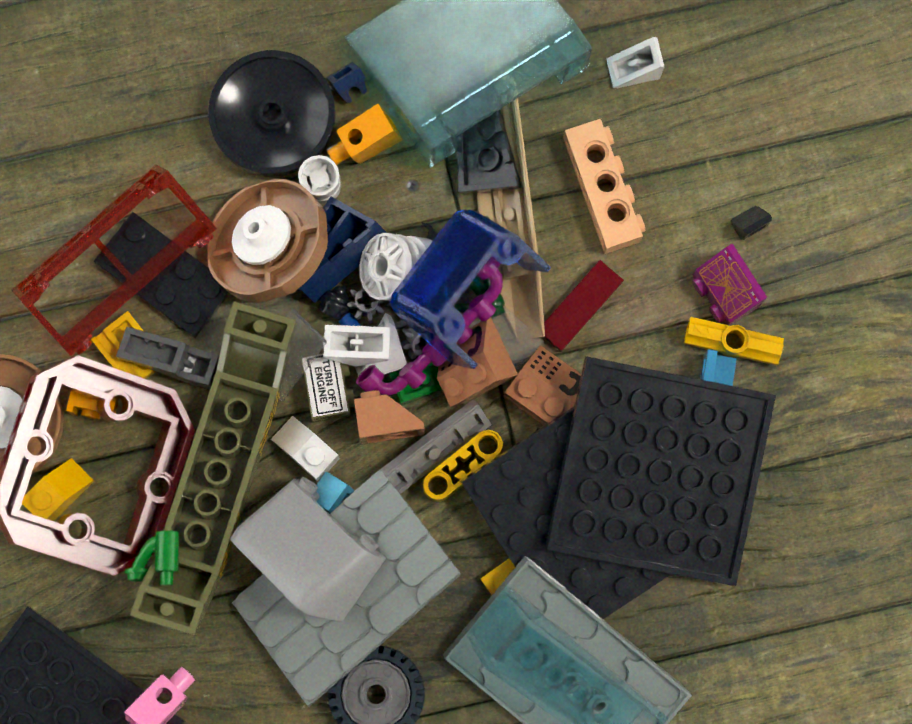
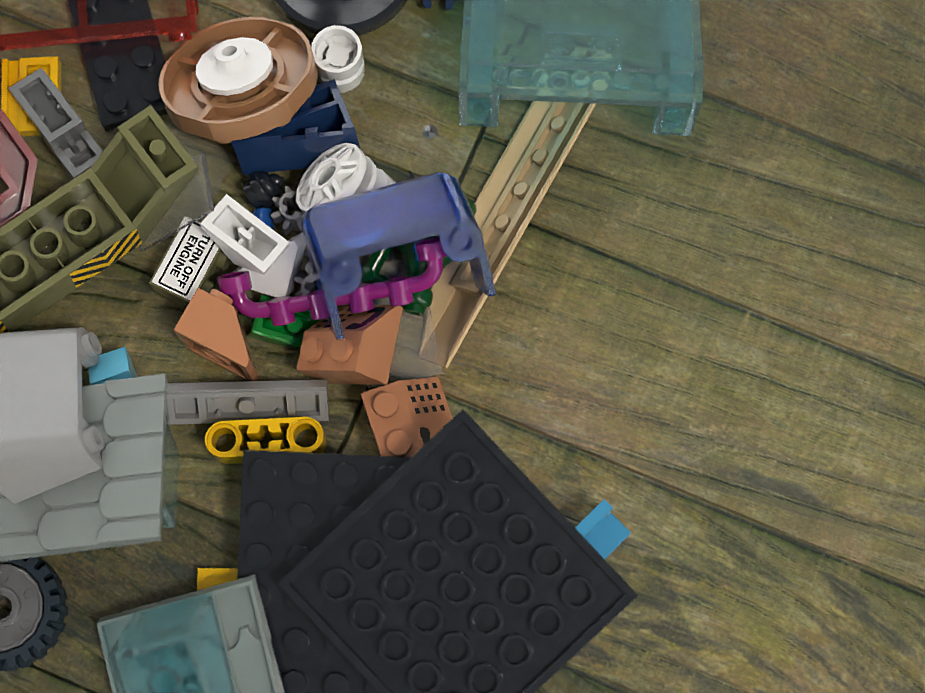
camera: 40 degrees right, 5 degrees down
white slope [271,416,340,482] -> none
light orange torso [326,104,403,165] -> none
black wing [454,64,522,194] -> none
dark red tile [544,260,624,352] -> none
light nougat brick [563,118,645,254] -> none
white slope [606,37,664,88] -> none
yellow piece [684,317,784,366] -> none
magenta slope [692,243,767,326] -> none
black slope [731,206,772,240] -> none

